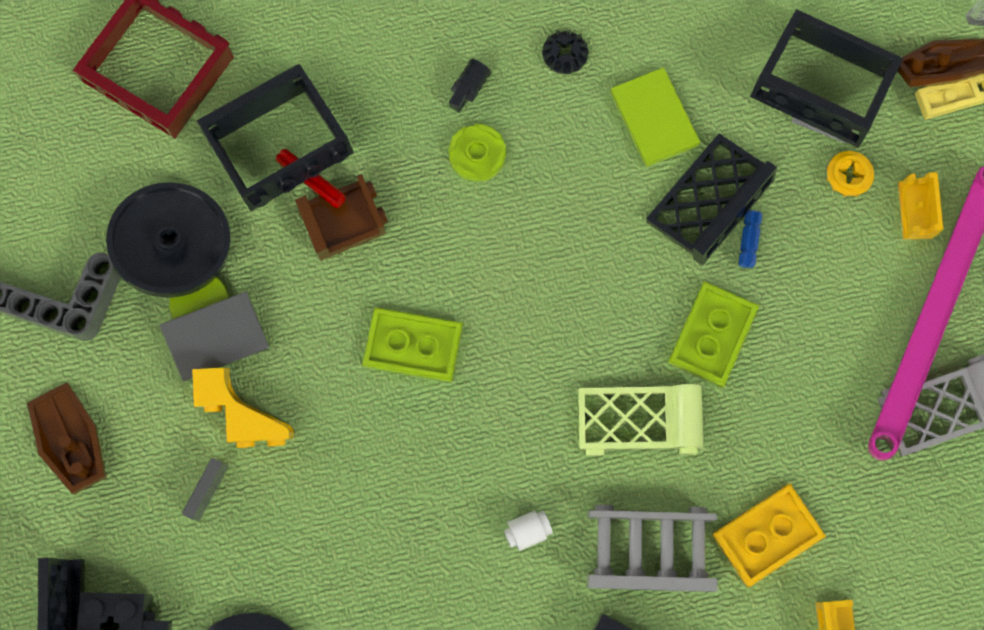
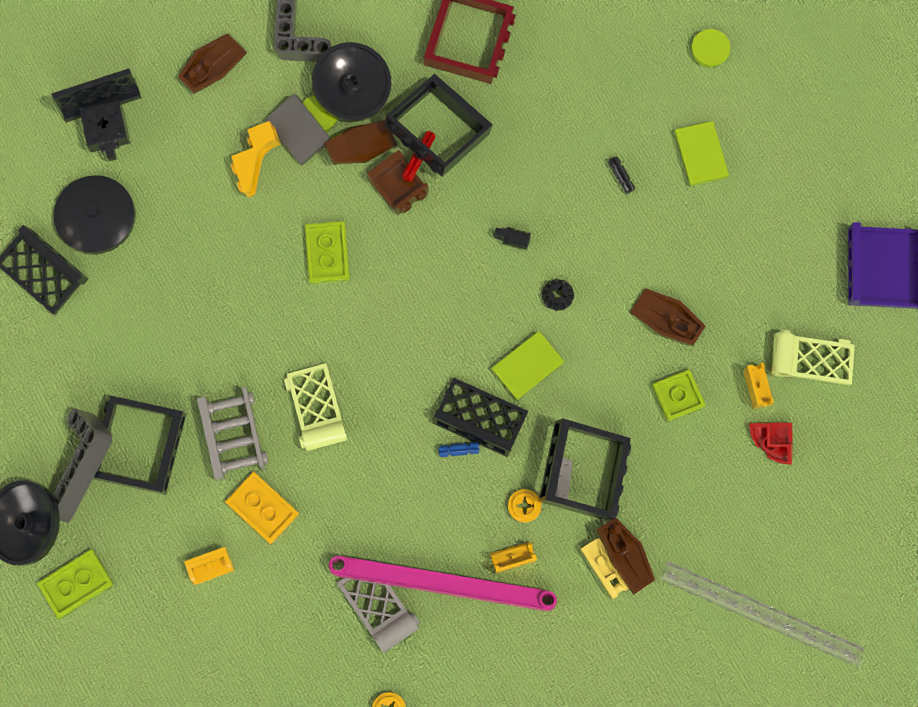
camera: 70 degrees right, 0 degrees up
dark grey tile [182,458,229,521] -> none
lime tile [448,124,506,182] -> none
white brick [504,510,553,551] -> none
lime tile [667,281,759,388] -> none
none -> reddish brown piece [324,120,397,164]

